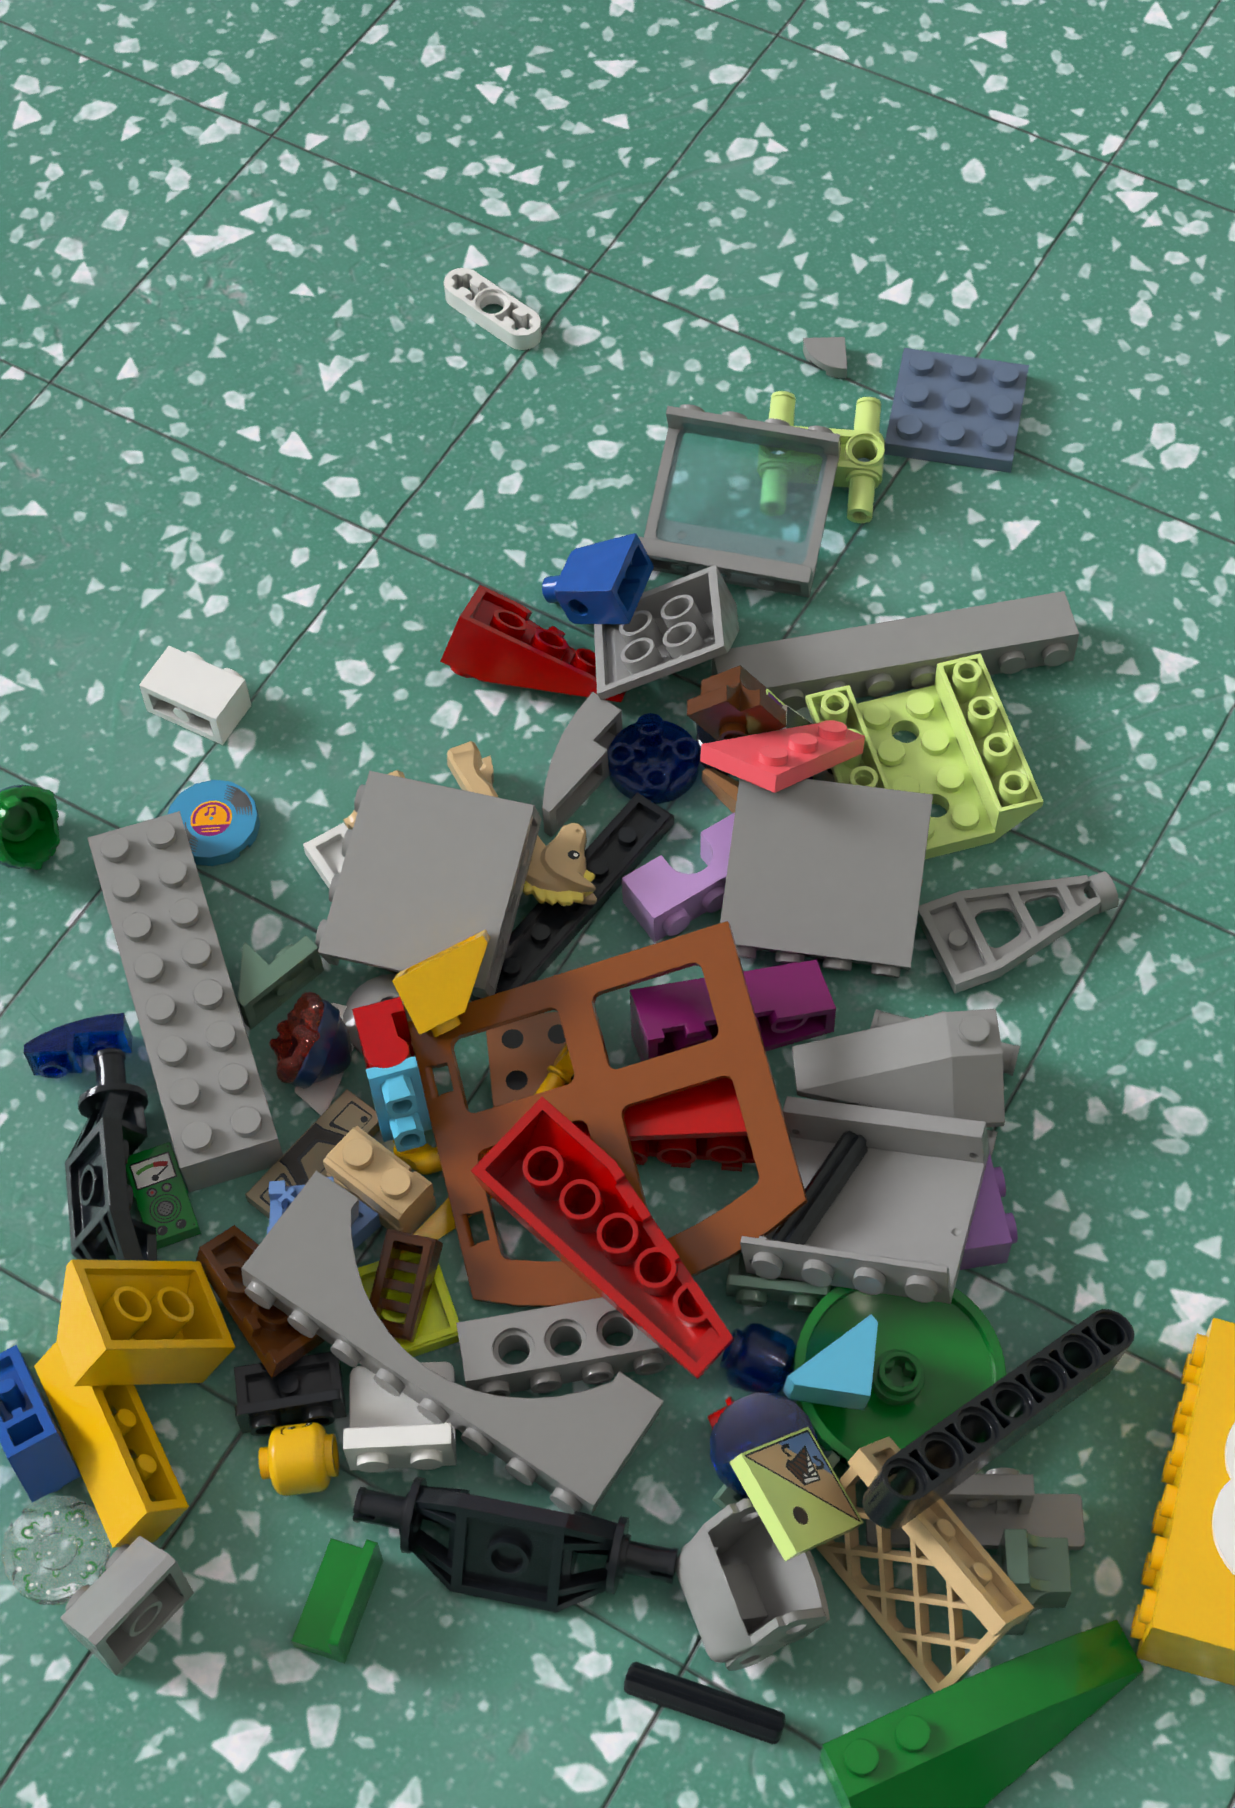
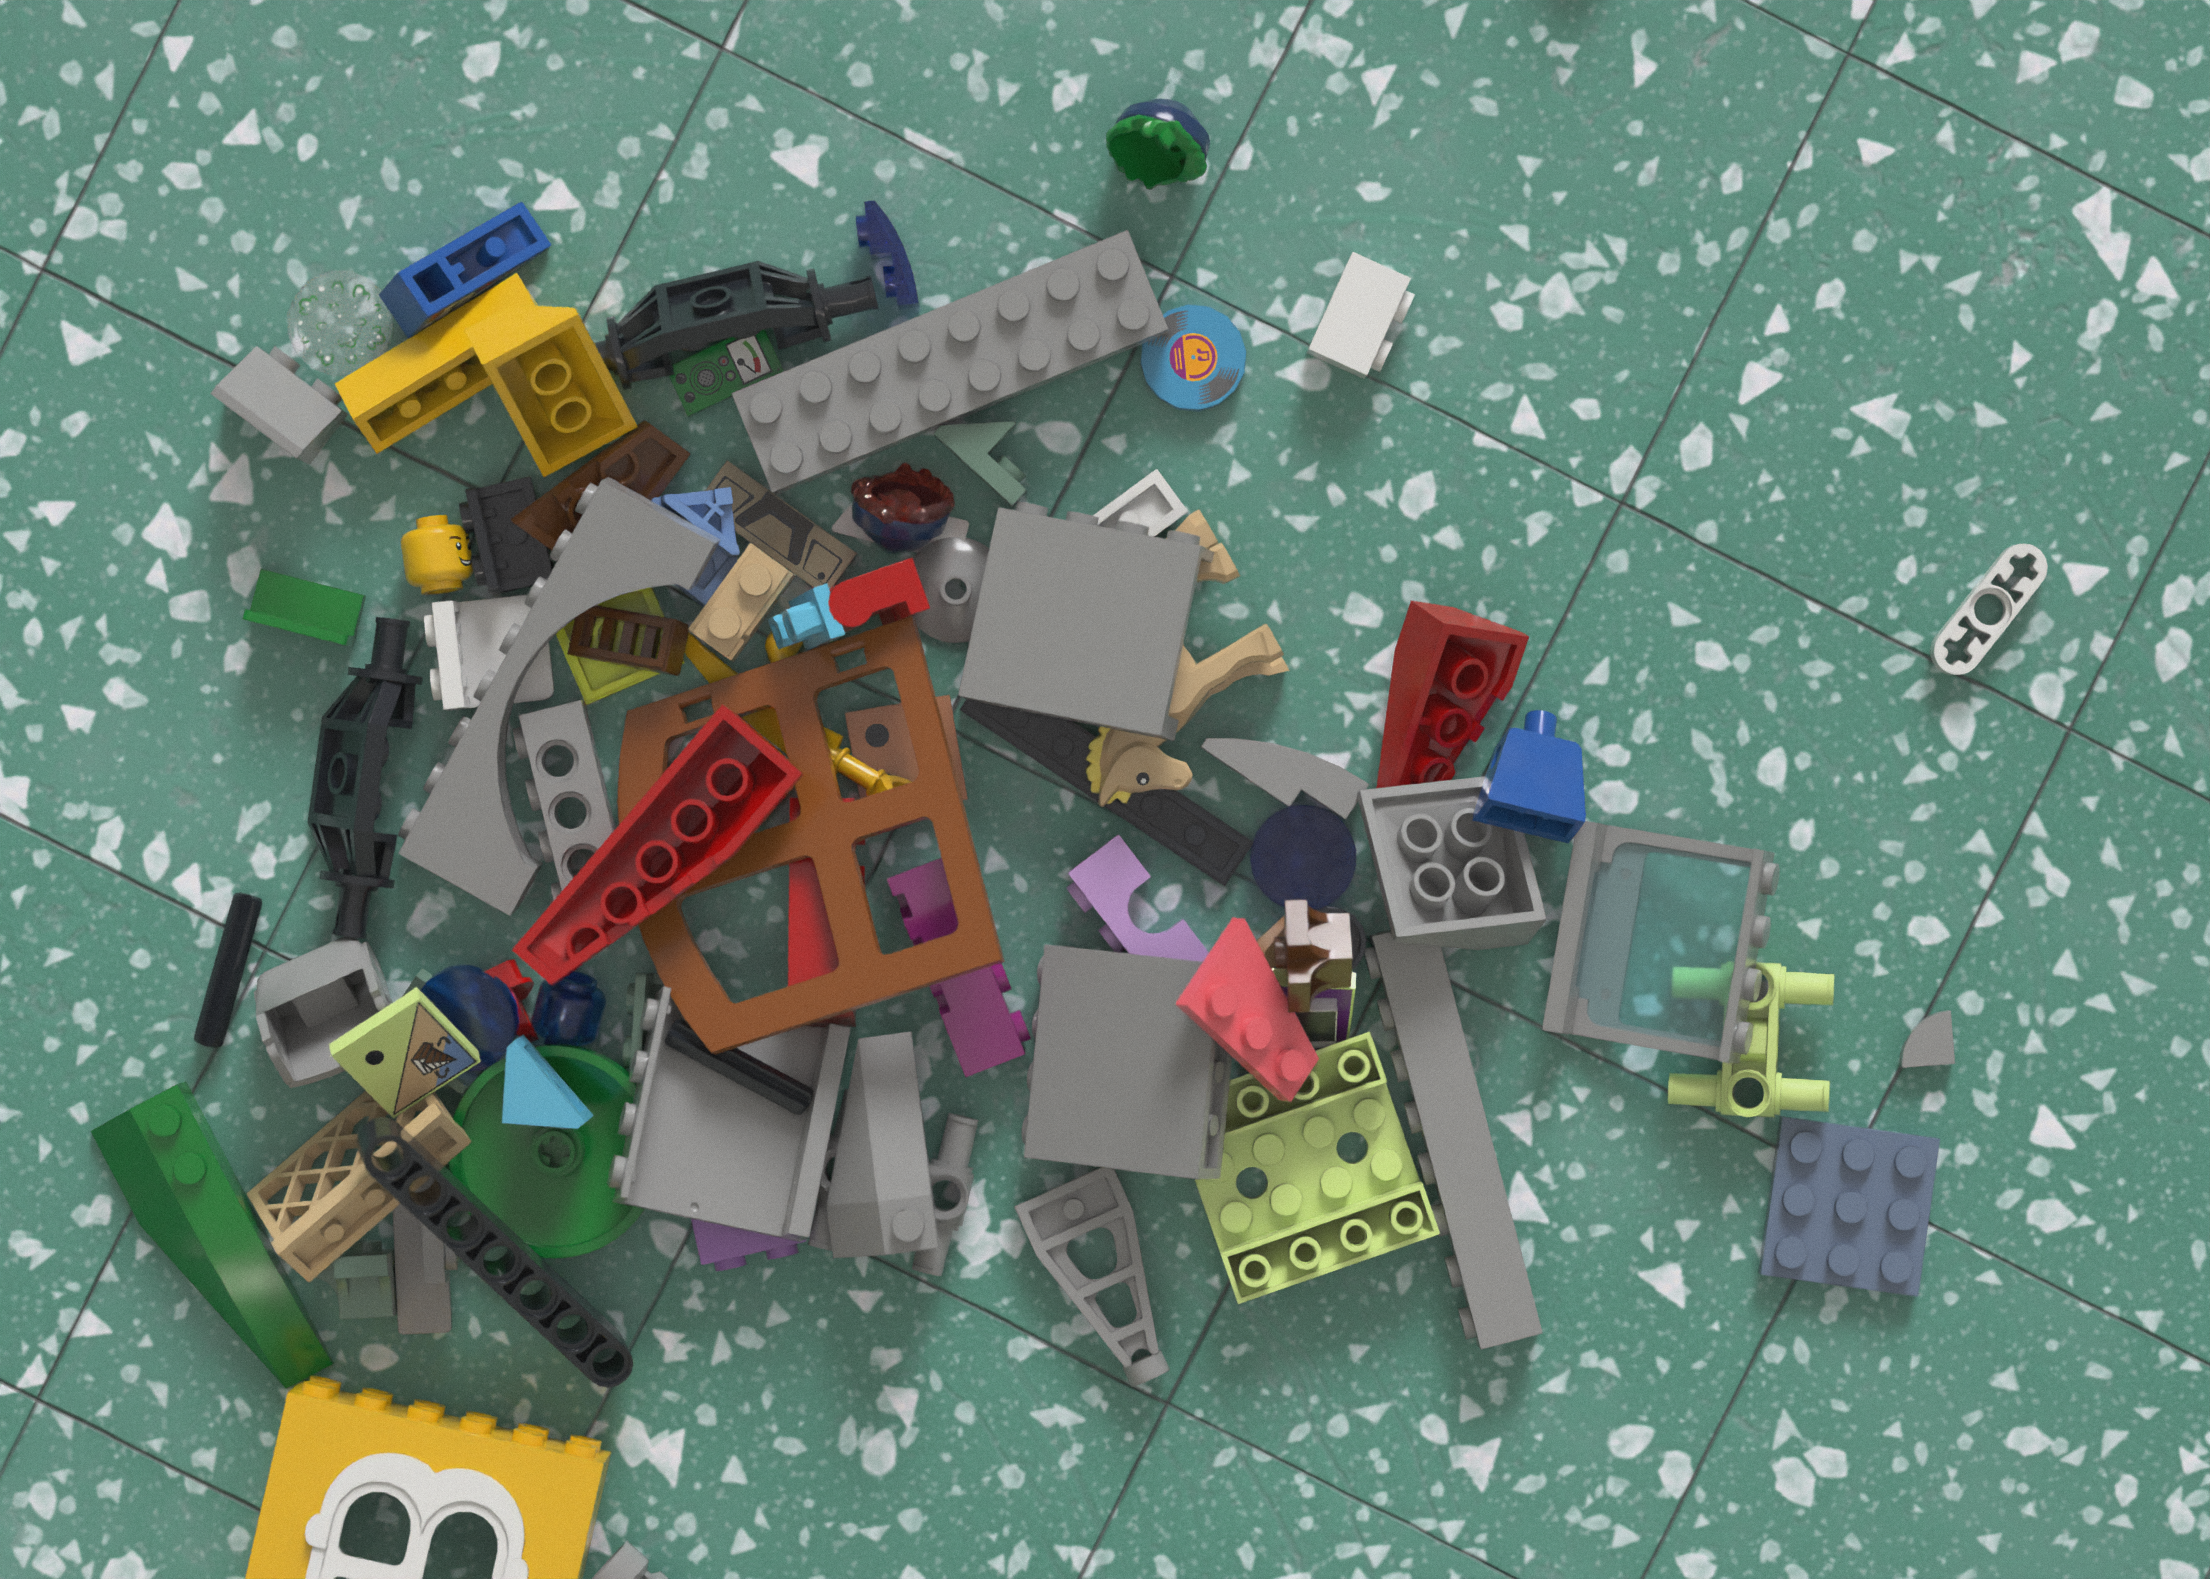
camera: 85 degrees right, 30 degrees up
yellow slope [392,929,490,1037] -> none

